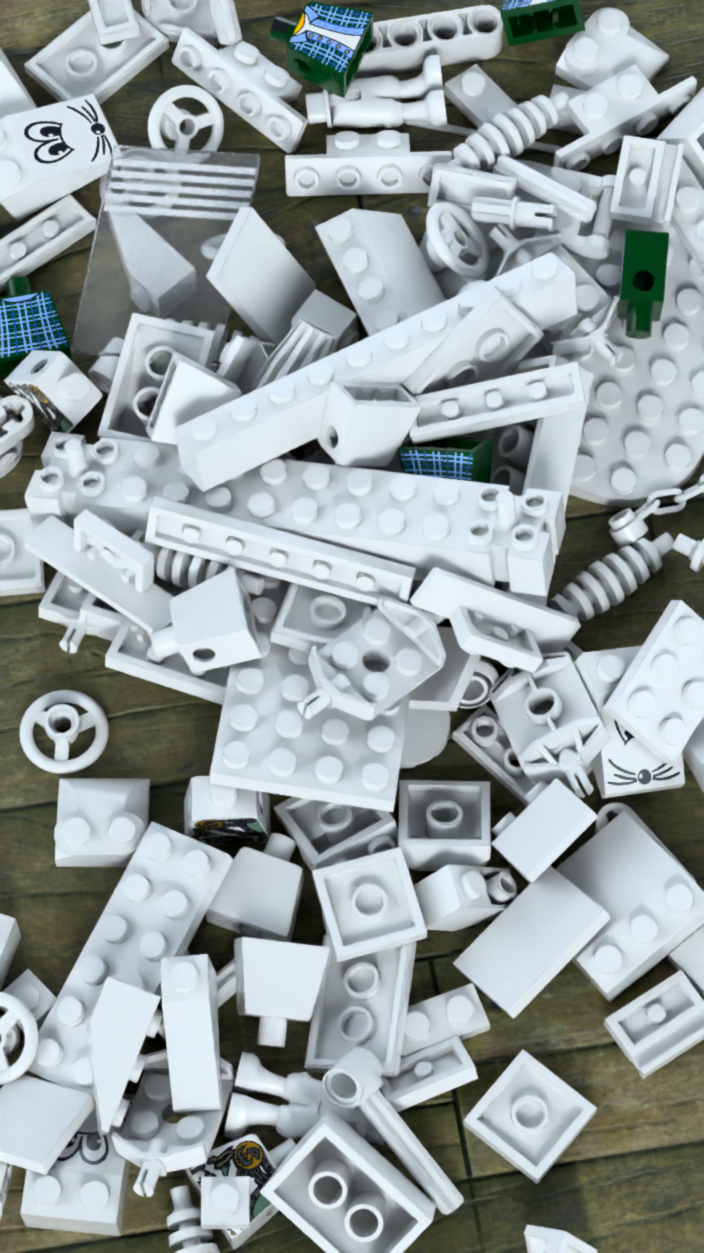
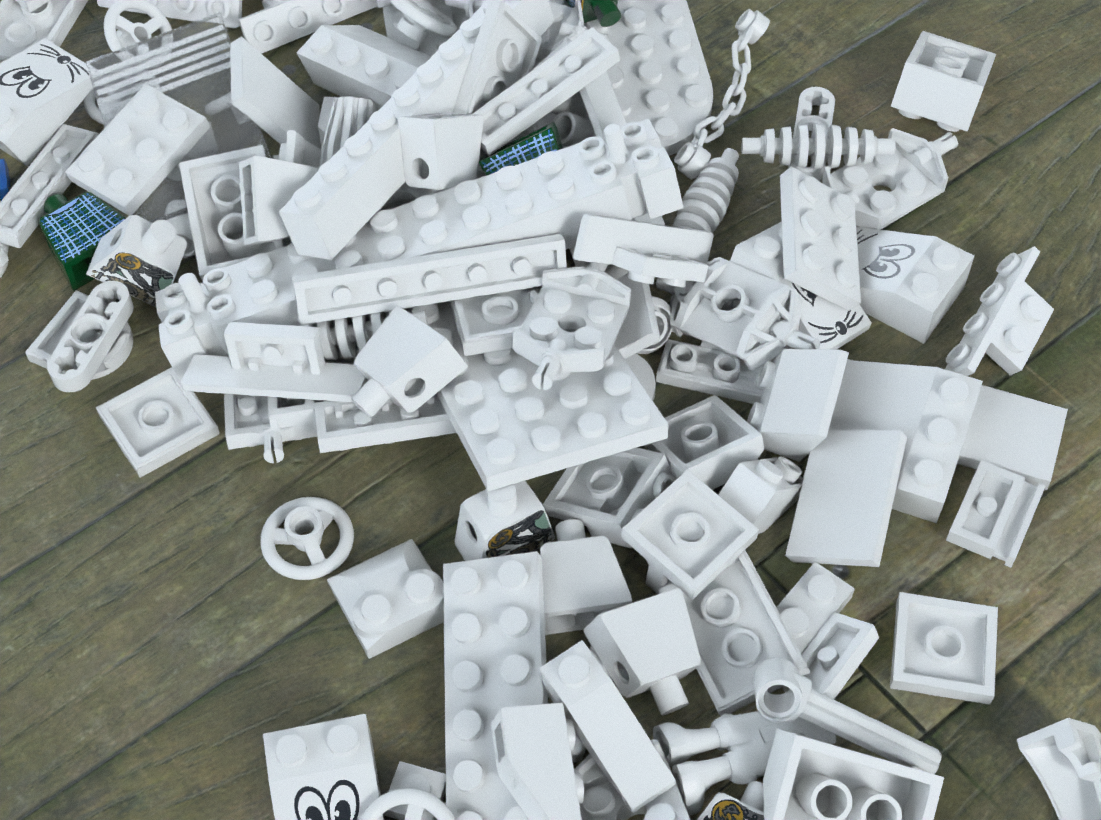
camera: 30 degrees left, 10 degrees down
none -> white plate [65,84,210,216]

